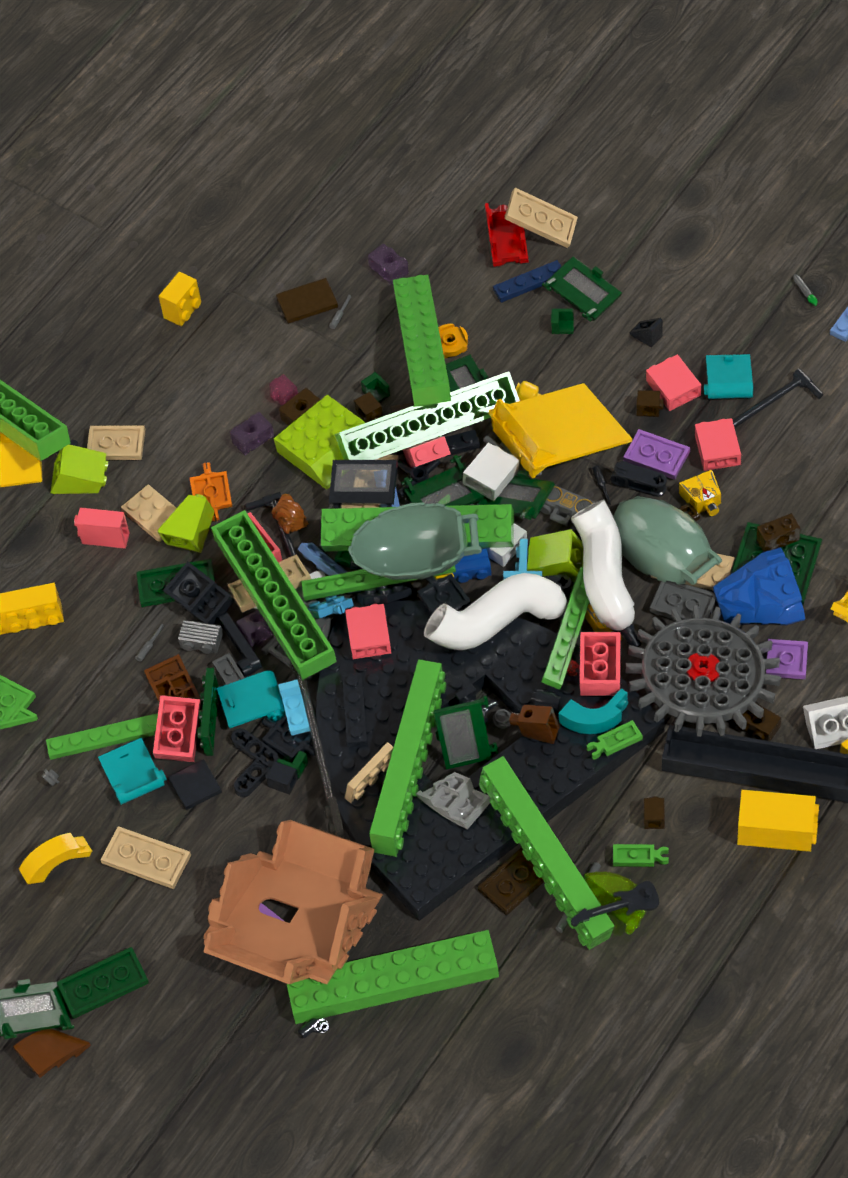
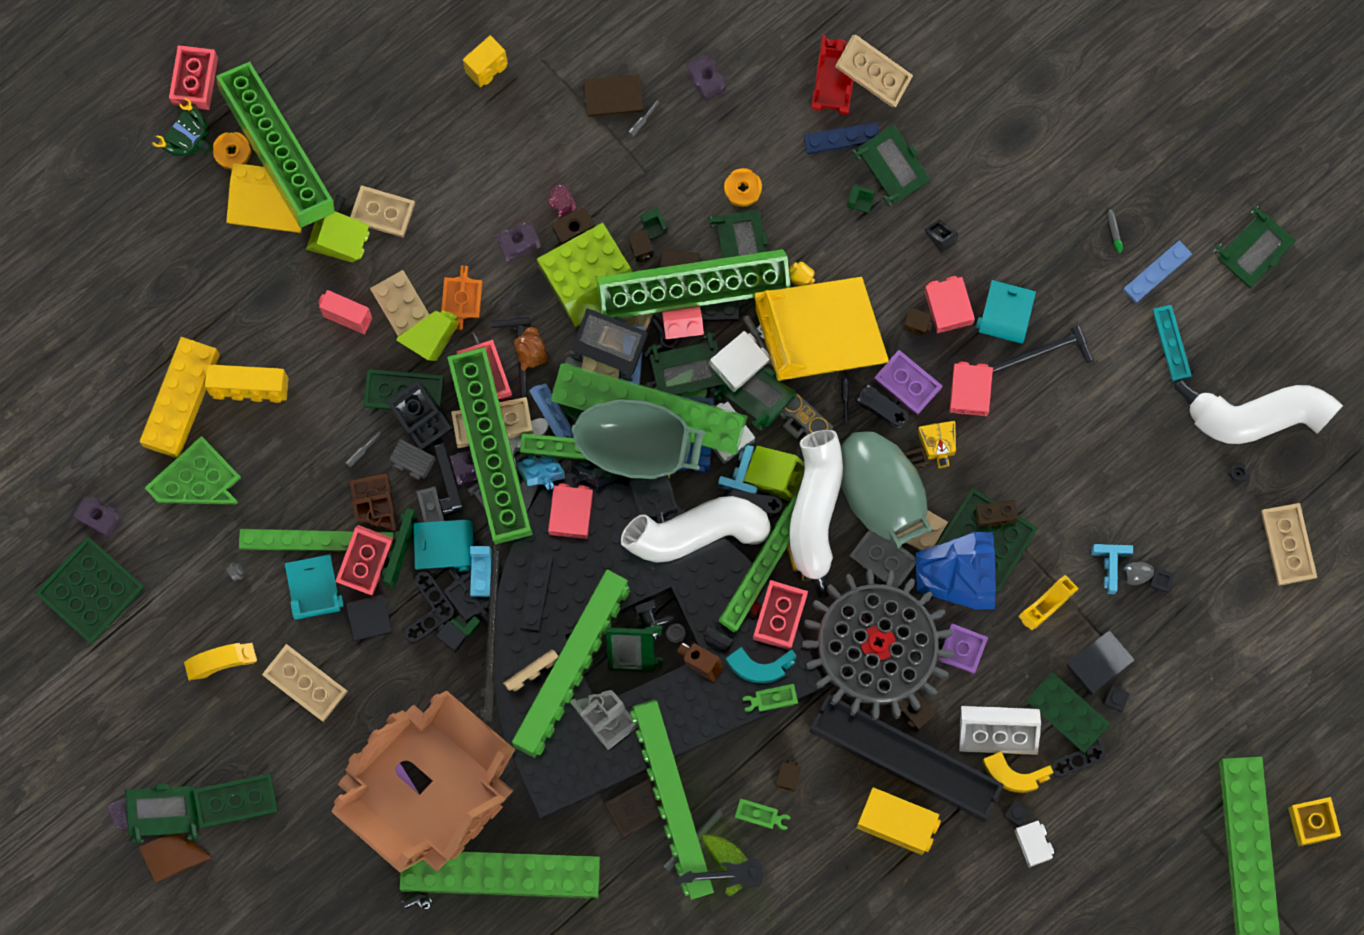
camera: 10 degrees right, 20 degrees up
bright green brick [393,275,451,407] -> none

